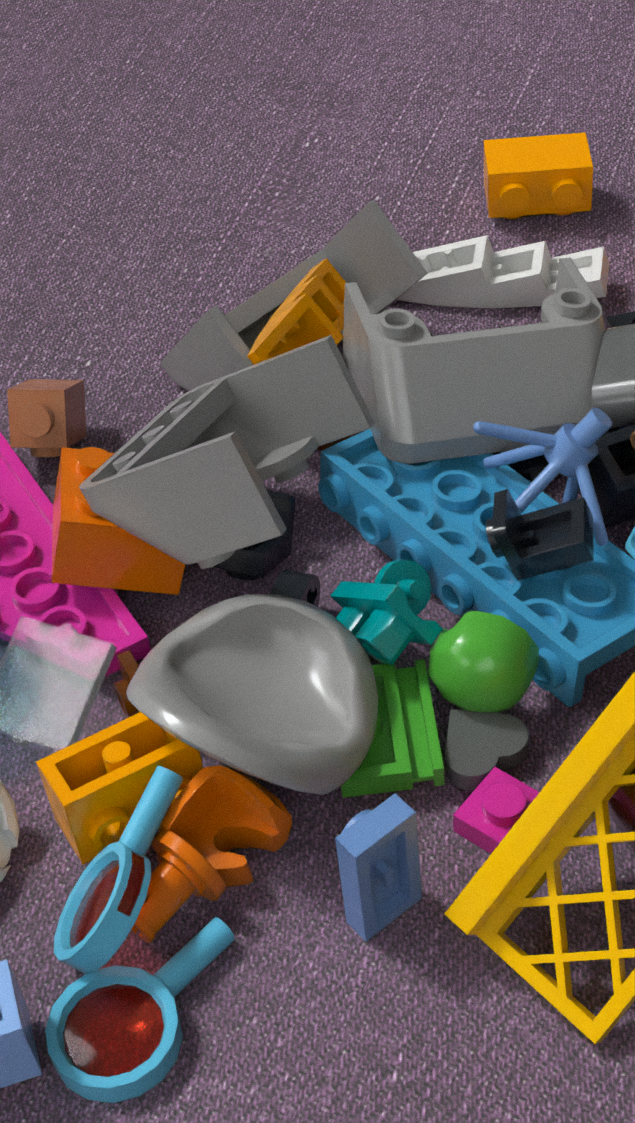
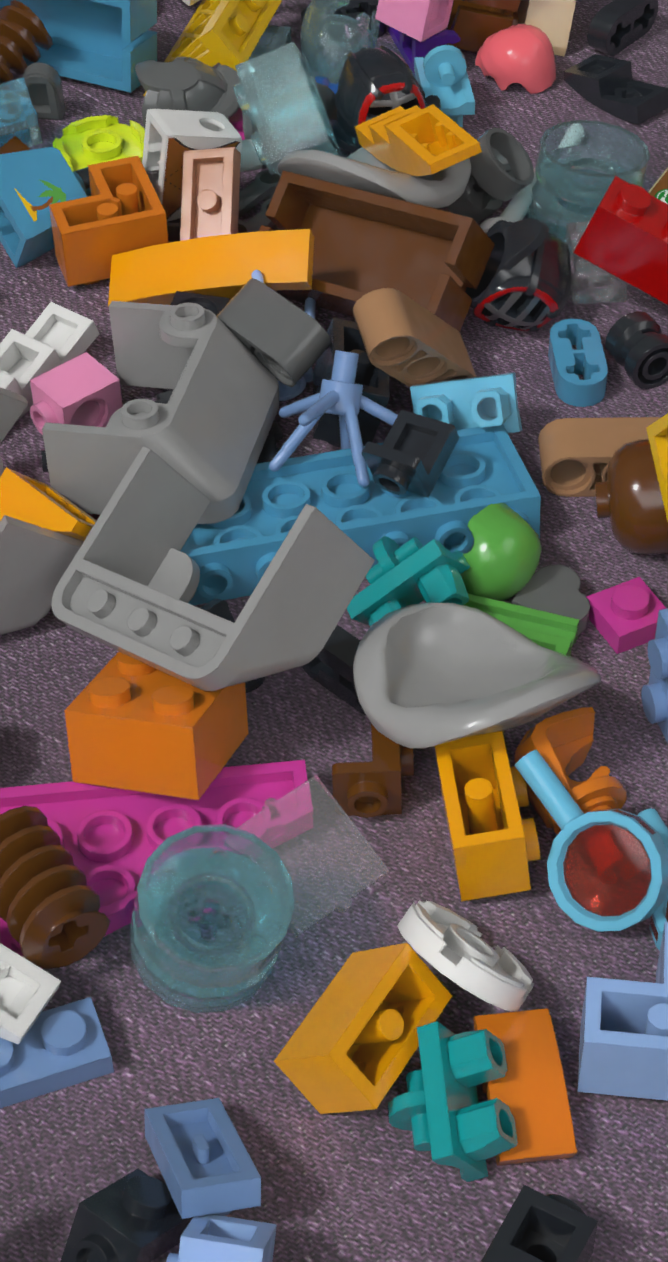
camera: 70 degrees left, 0 degrees up
none -> bright pink brick [30,352,123,435]

